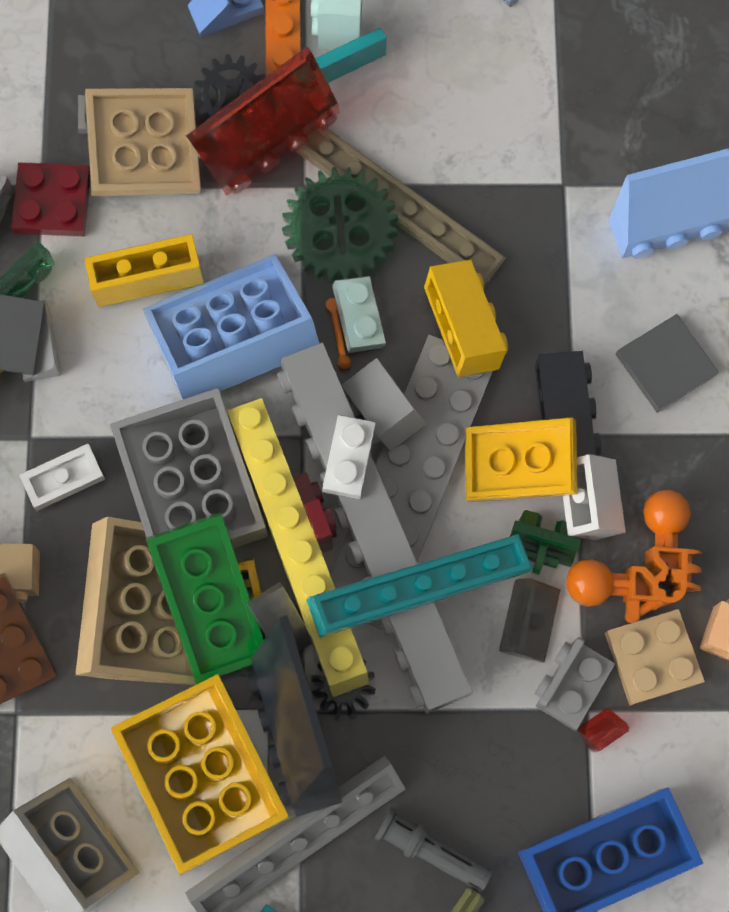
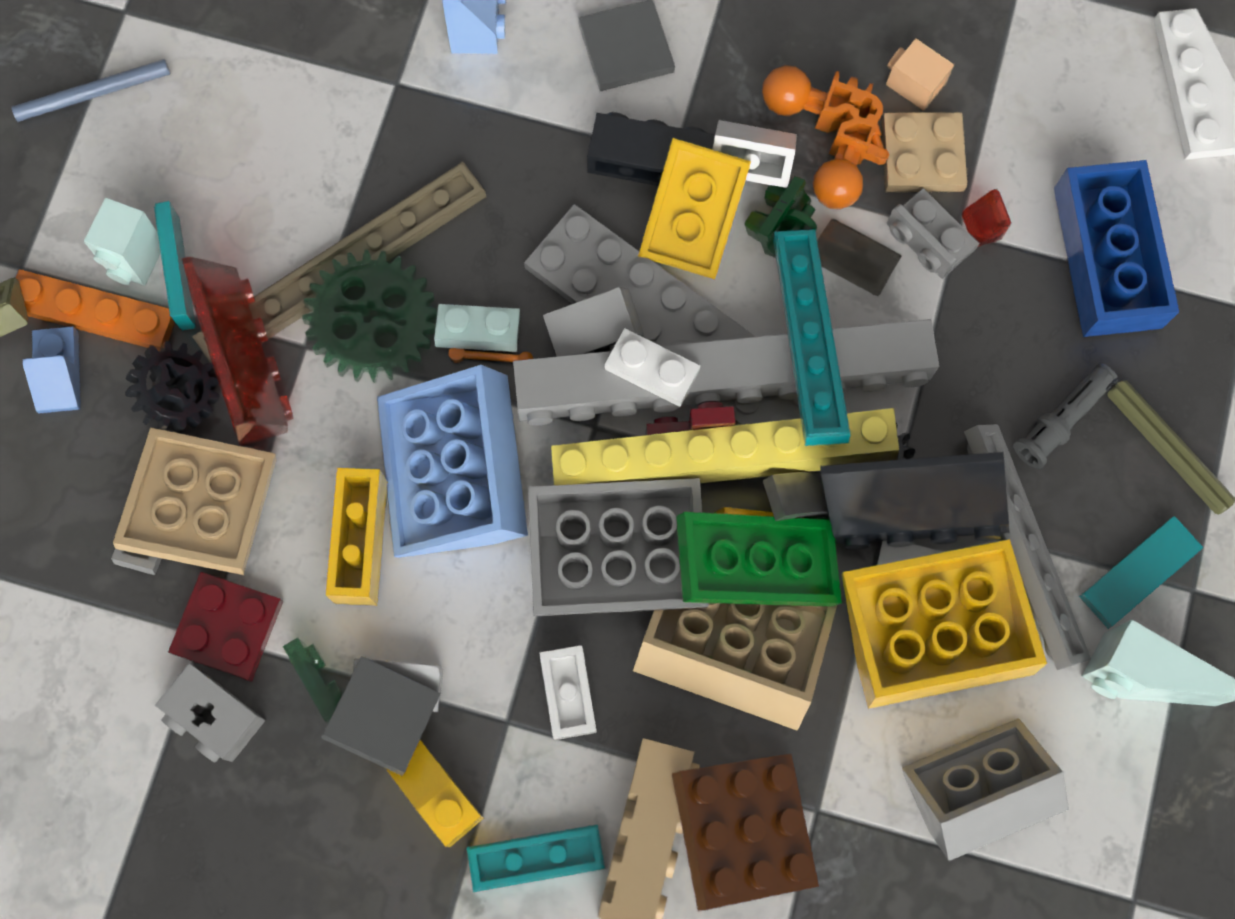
camera: 75 degrees left, 0 degrees up
yellow brick [424,259,508,378] -> none

